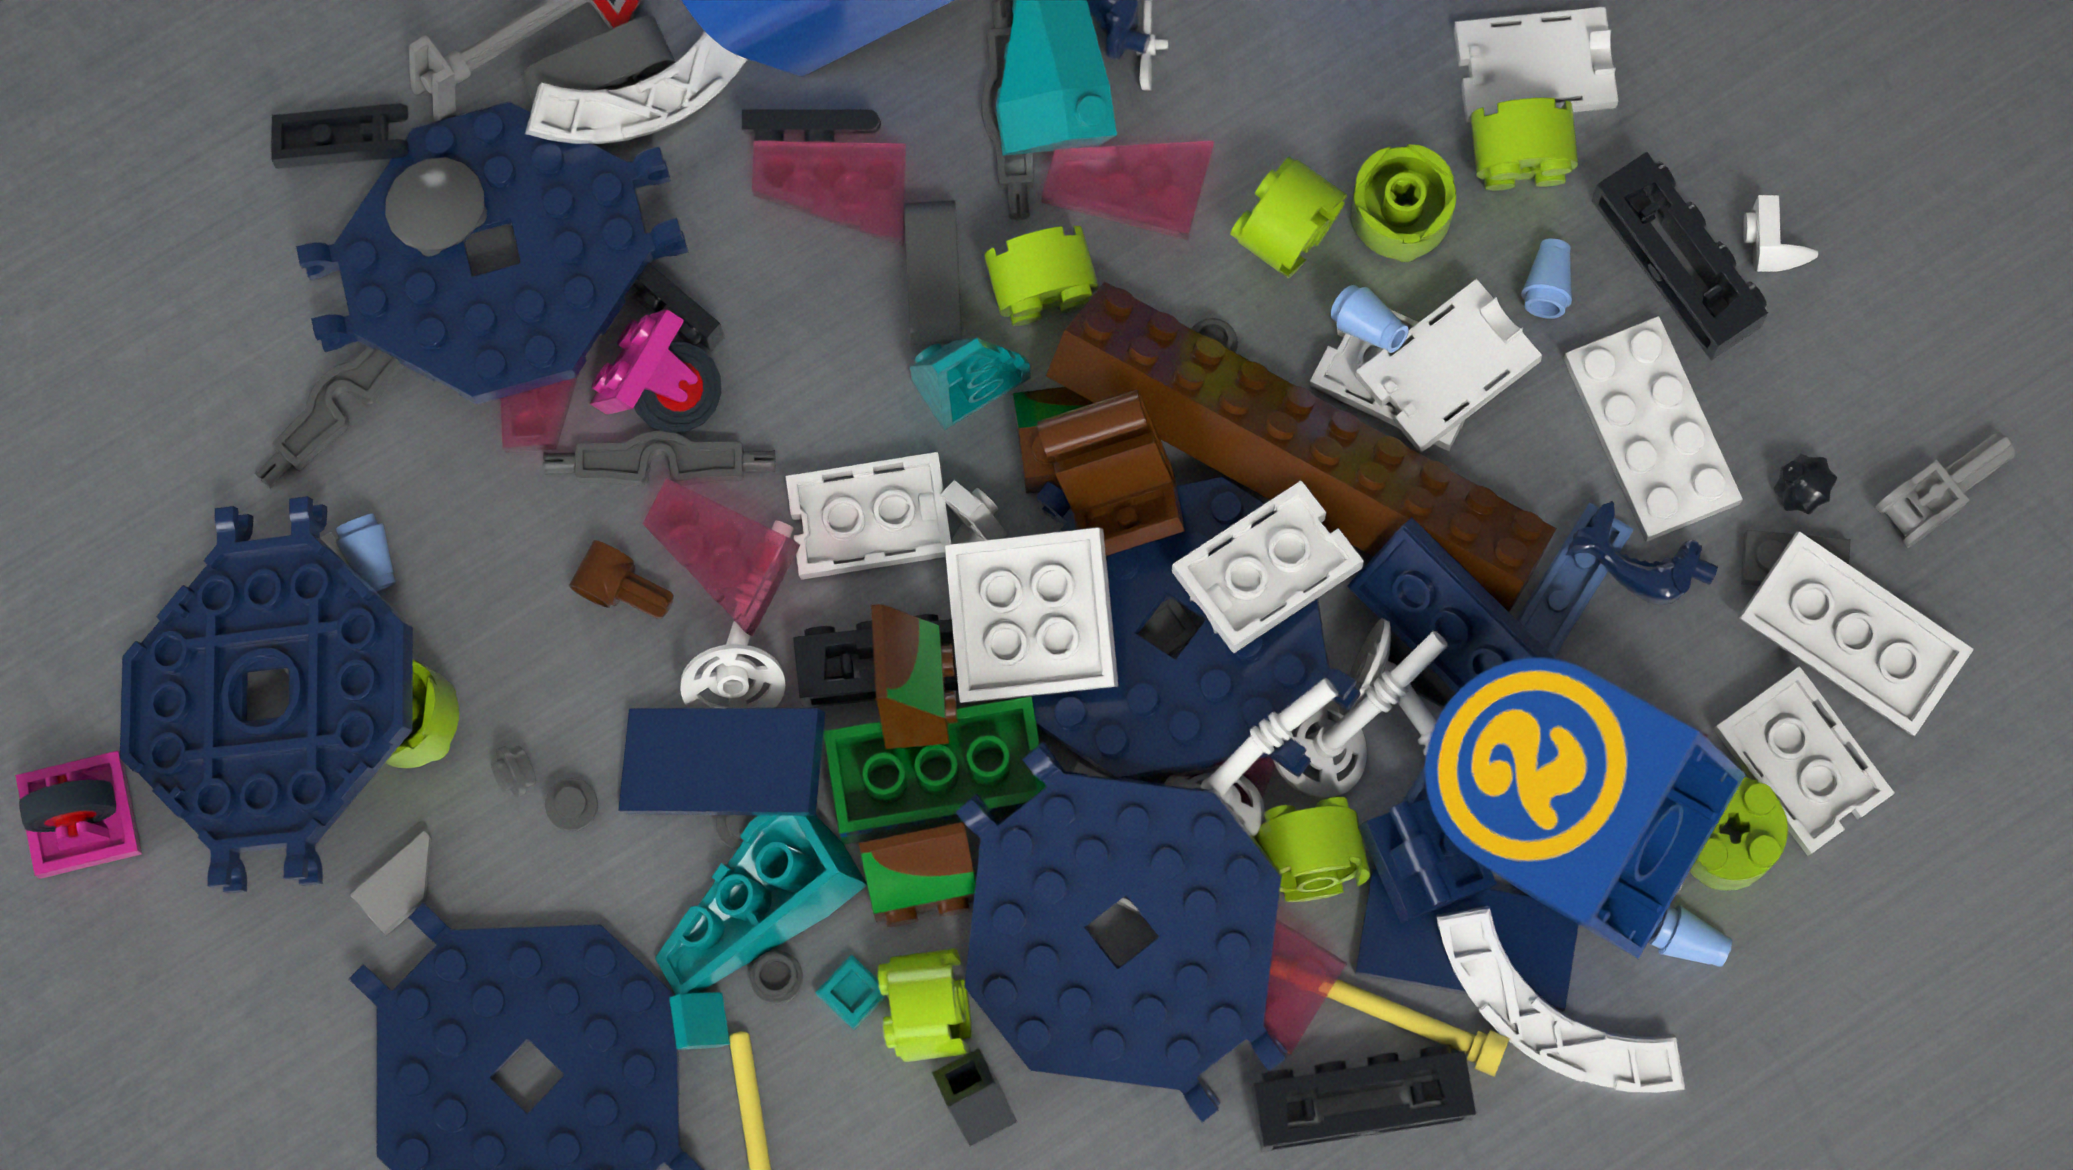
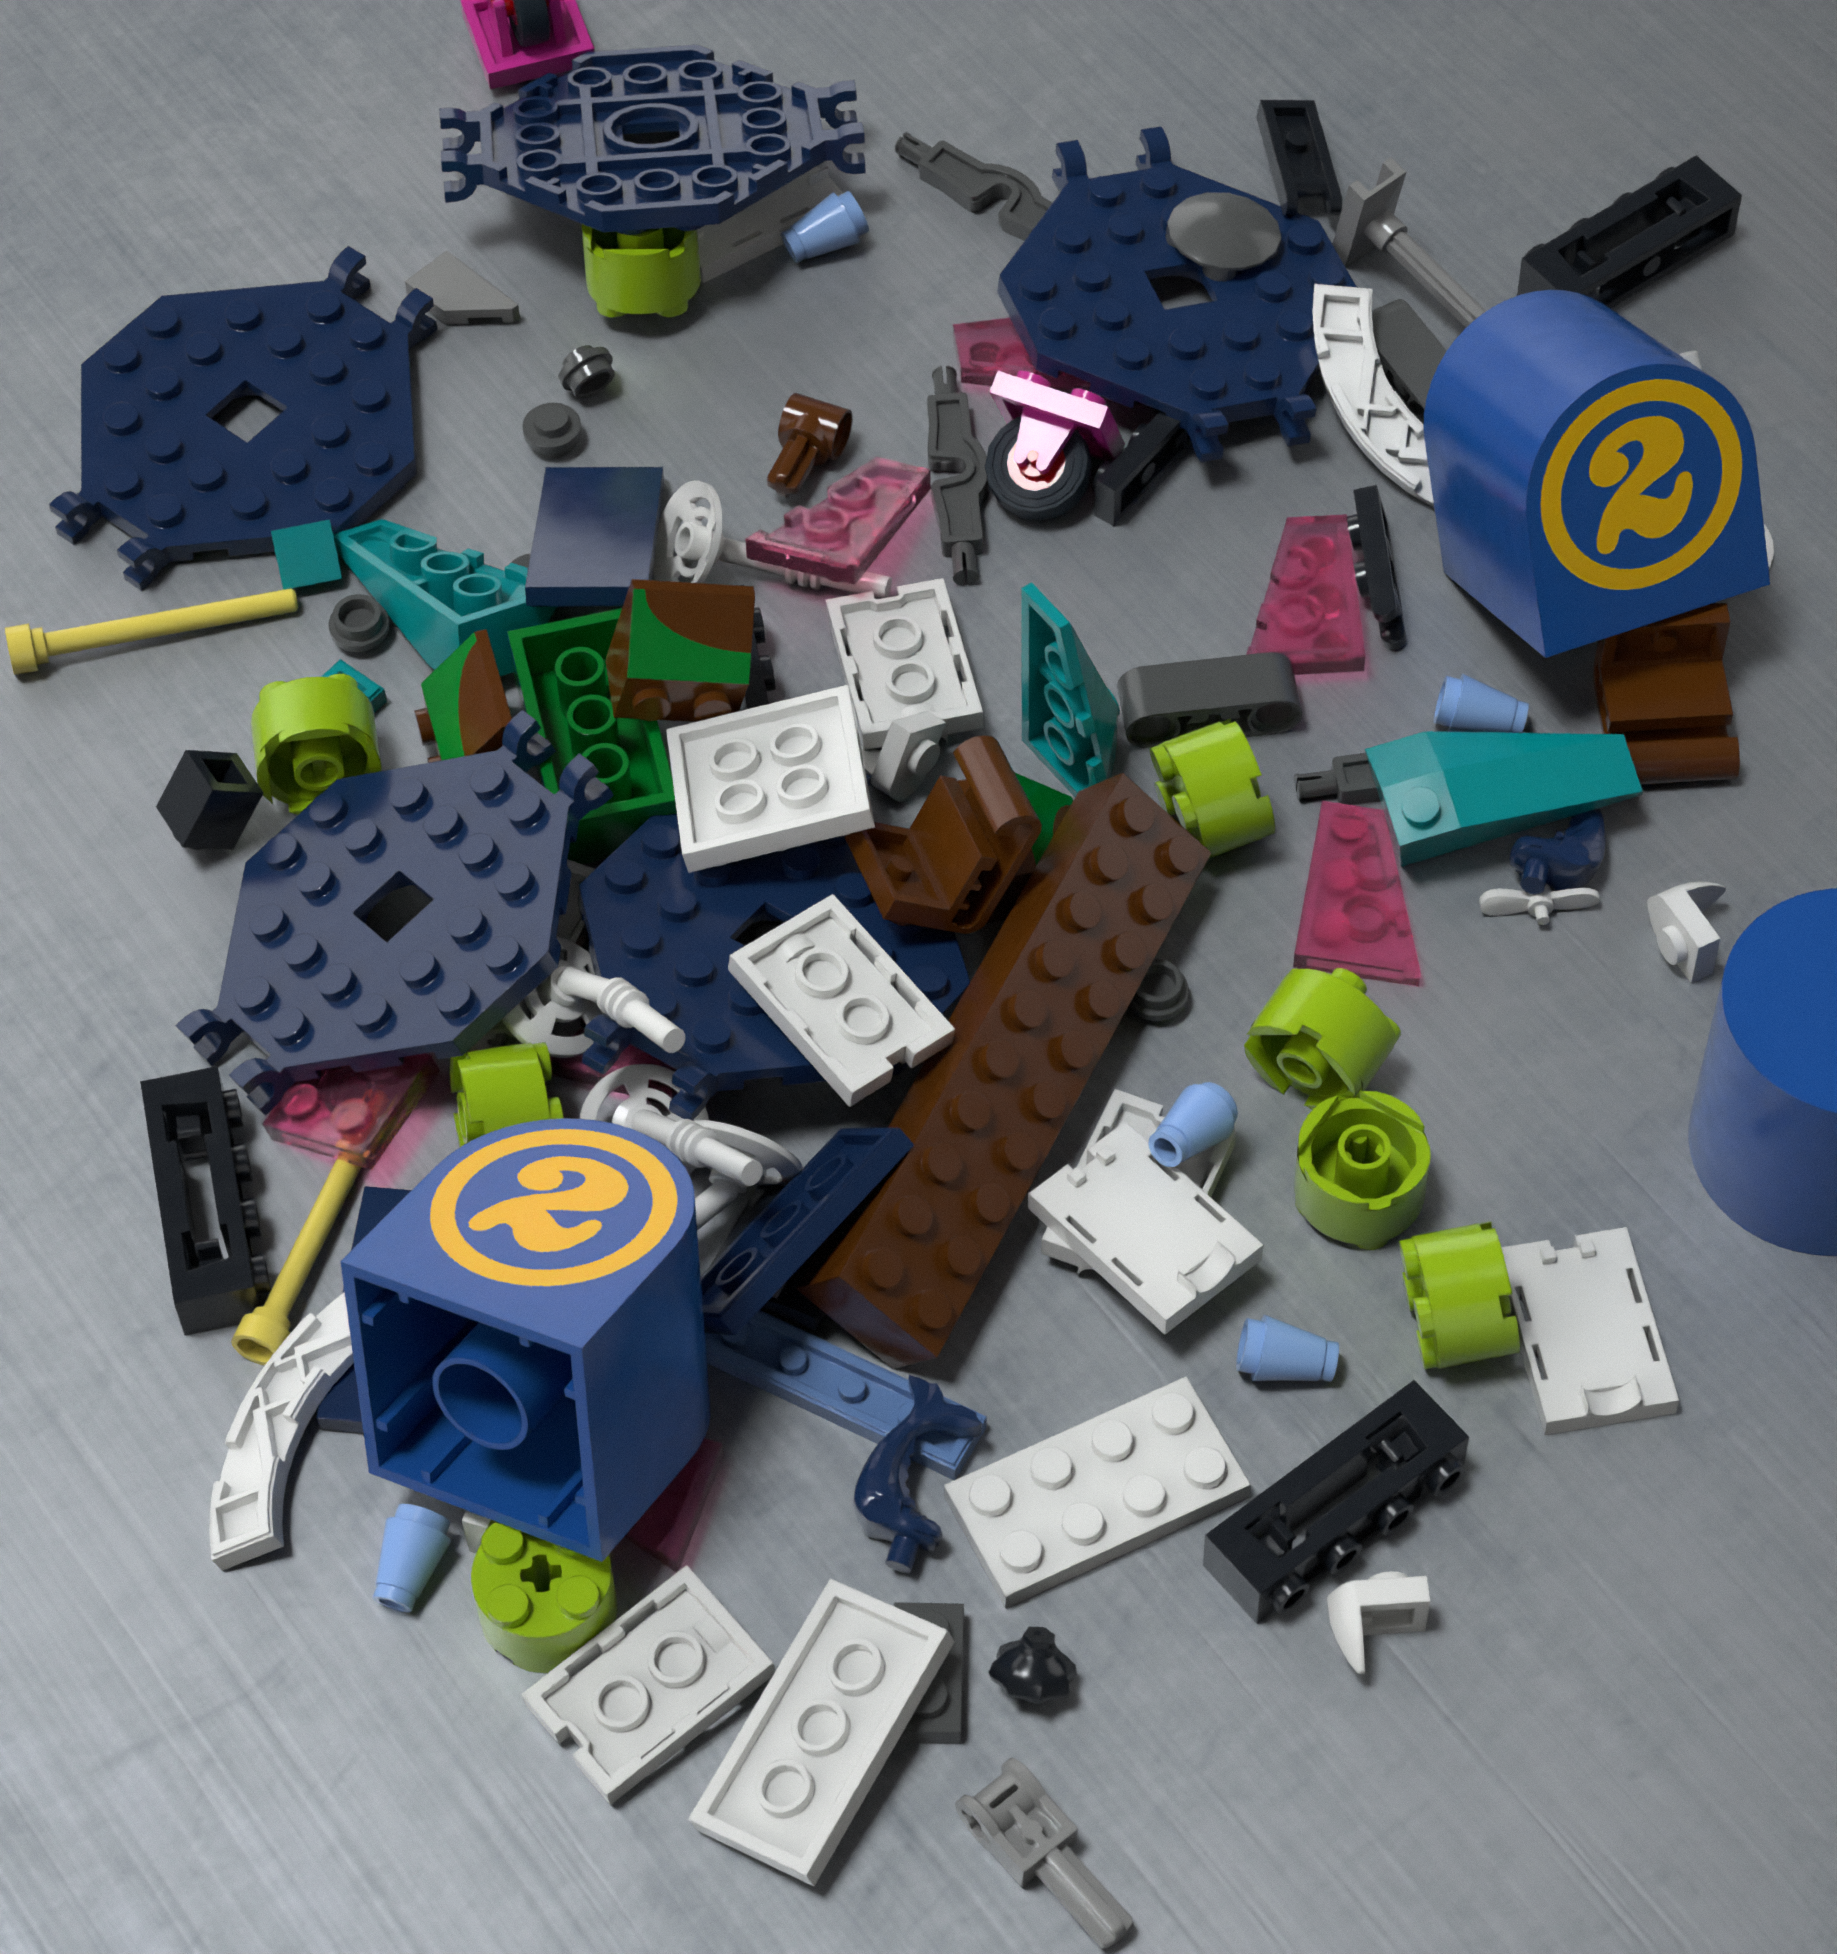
camera: 85 degrees right, 20 degrees down
none -> light blue cone [1433,674,1529,733]

